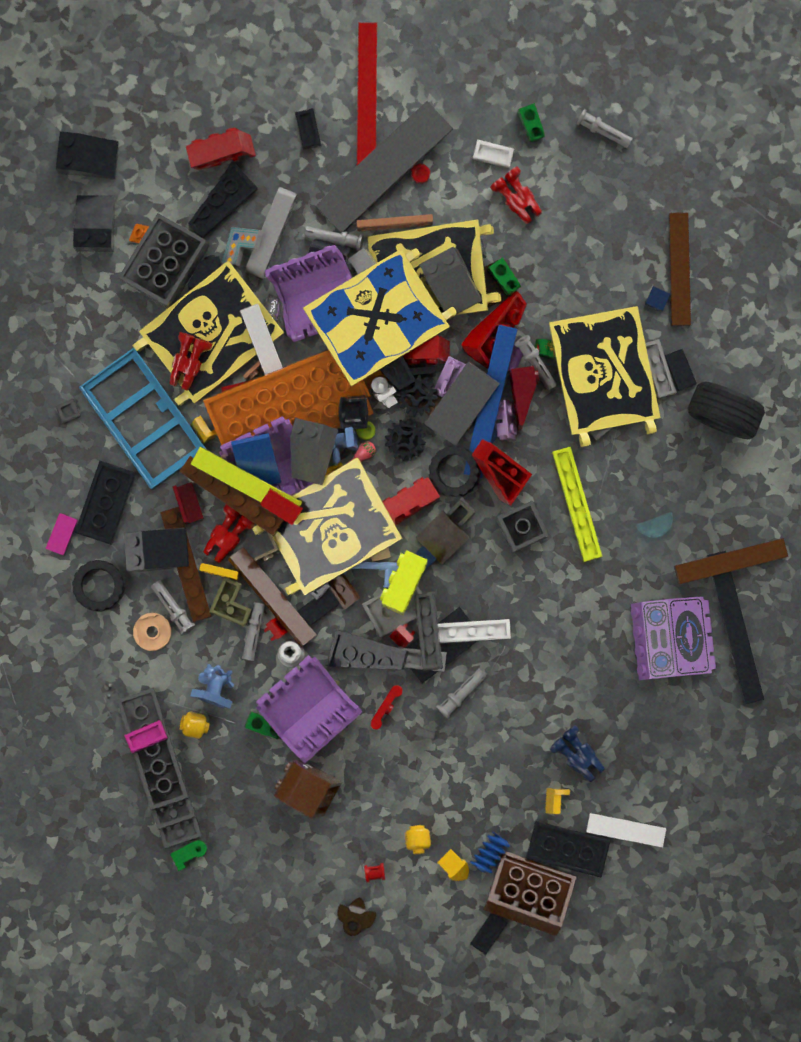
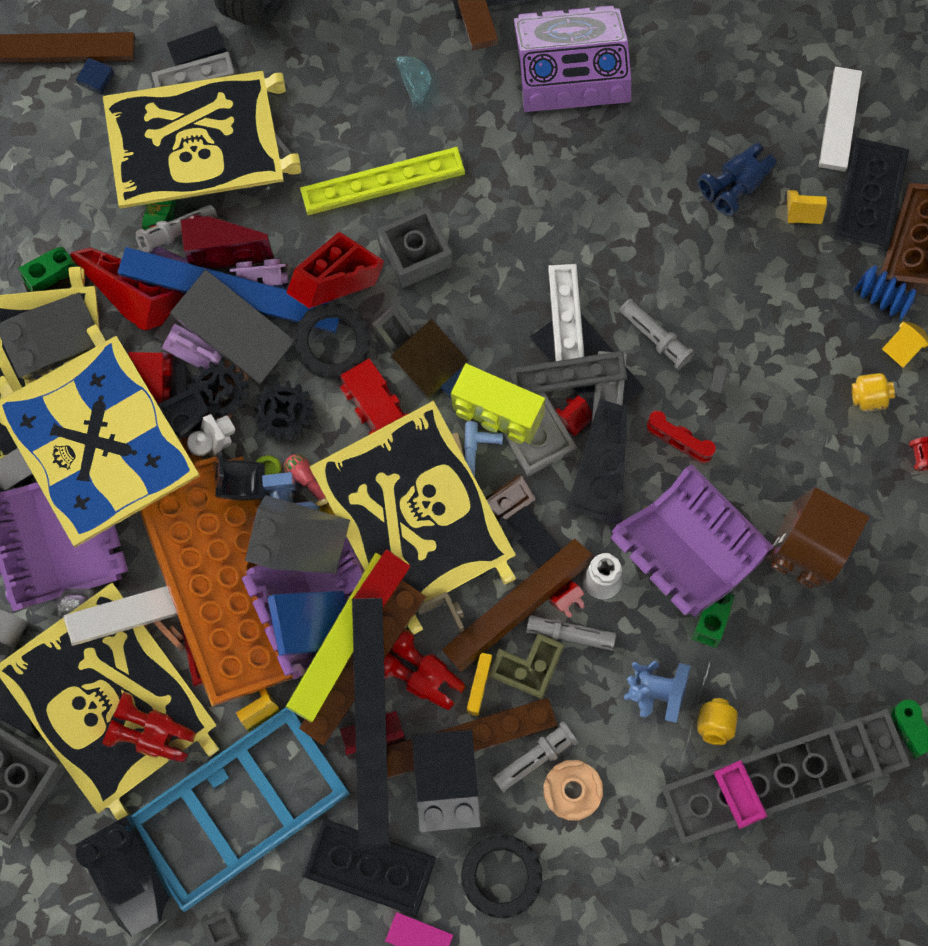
camera: 85 degrees left, 10 degrees down
none -> black slope [75,815,172,937]
none -> black tile [352,598,389,844]

